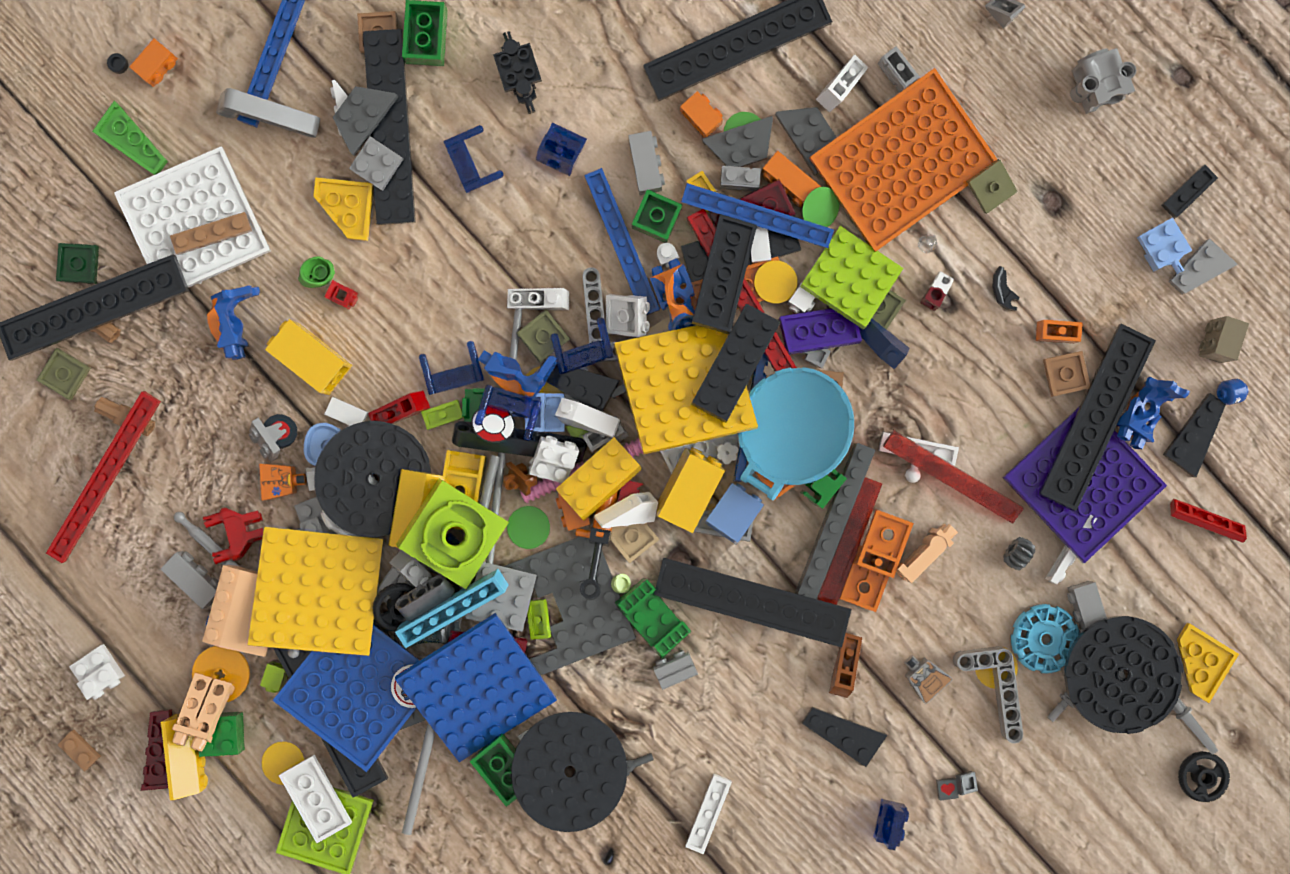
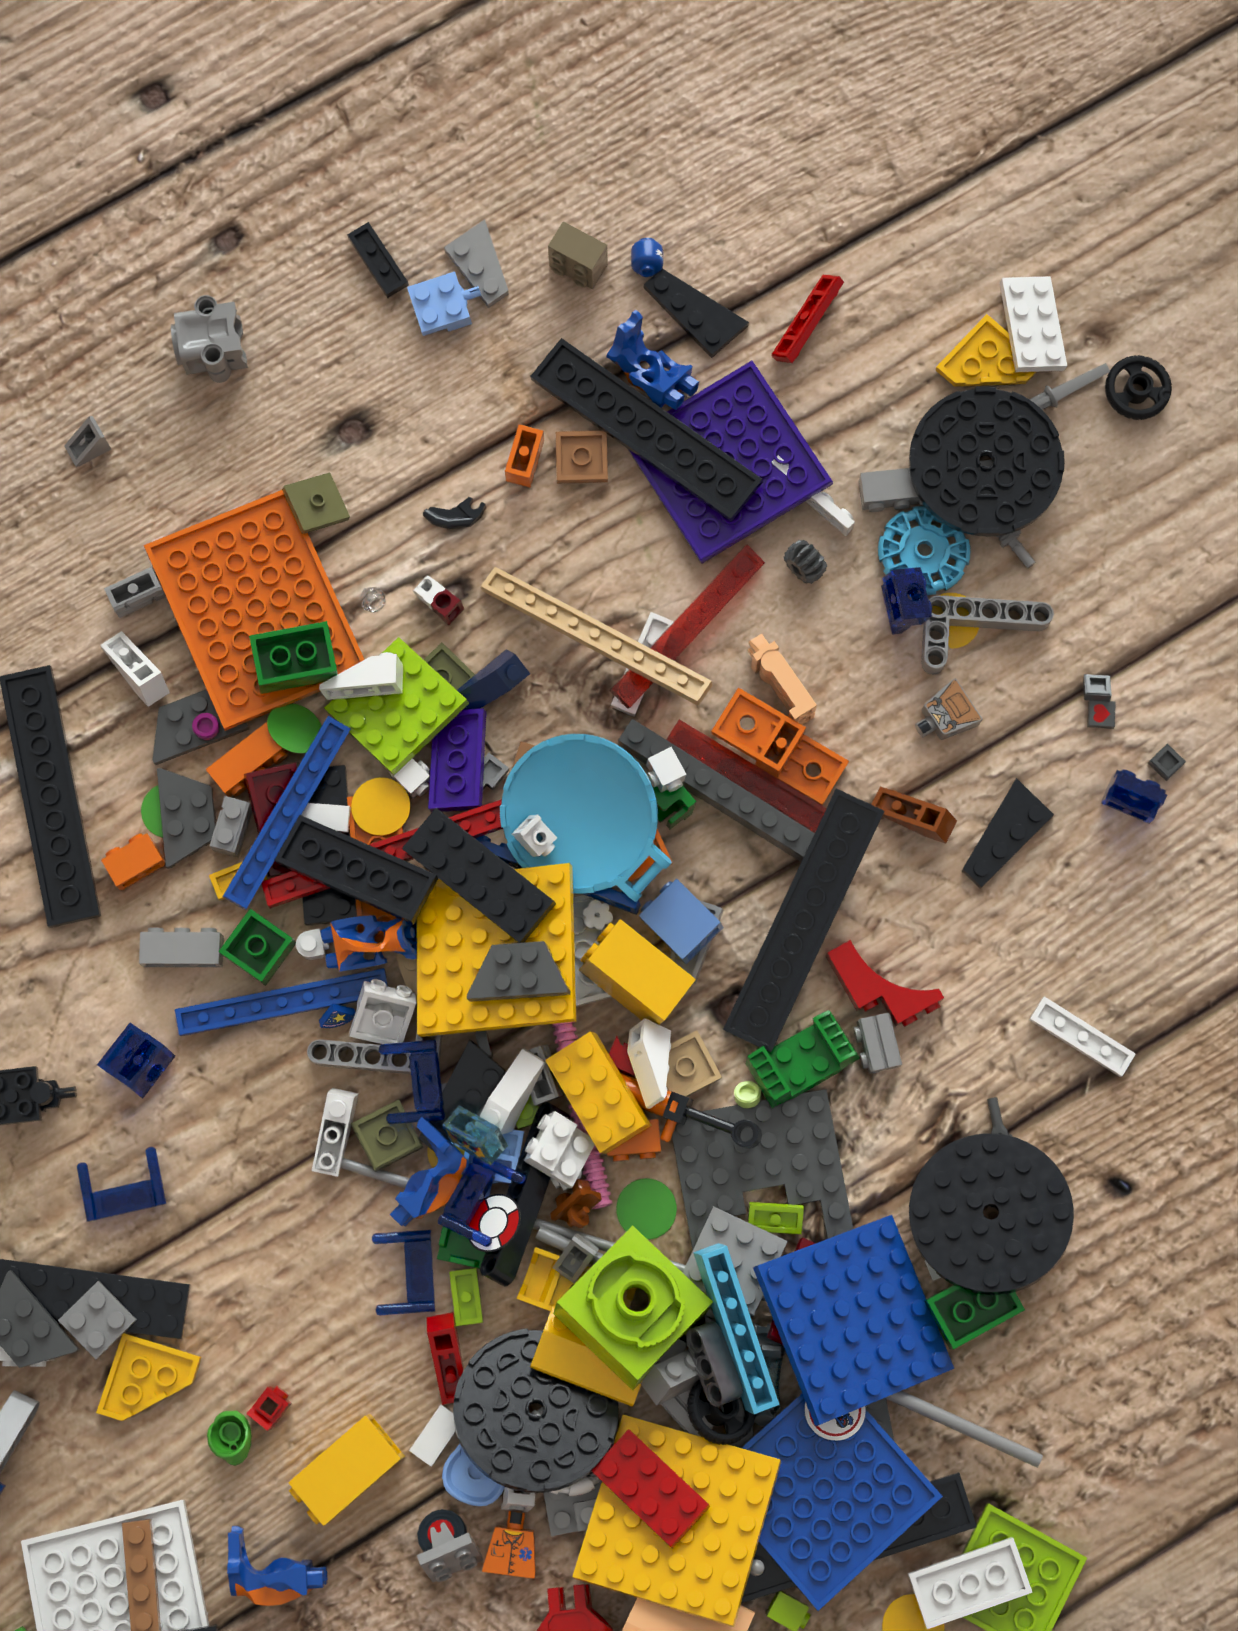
camera: 80 degrees left, 10 degrees down
none -> magenta tile [192,713,220,740]
none -> green brick [249,621,338,694]
none -> white slope [319,652,403,700]
none -> blue tile [319,1004,356,1028]
none -> clear light blue brick [442,1105,508,1166]
none -> dark grey wing [467,941,571,1002]
none -> tan plate [481,567,713,706]
none -> white brick [512,814,557,857]
none -> light grey slope [552,1233,599,1284]
none -> red plate [592,1429,710,1548]
none -> white brick [646,747,686,792]
none -> red arch [825,940,944,1027]
none -> clear blue brick [881,567,932,635]
none -> white plate [1000,276,1067,372]
none -> dark grey tile [1148,743,1186,781]

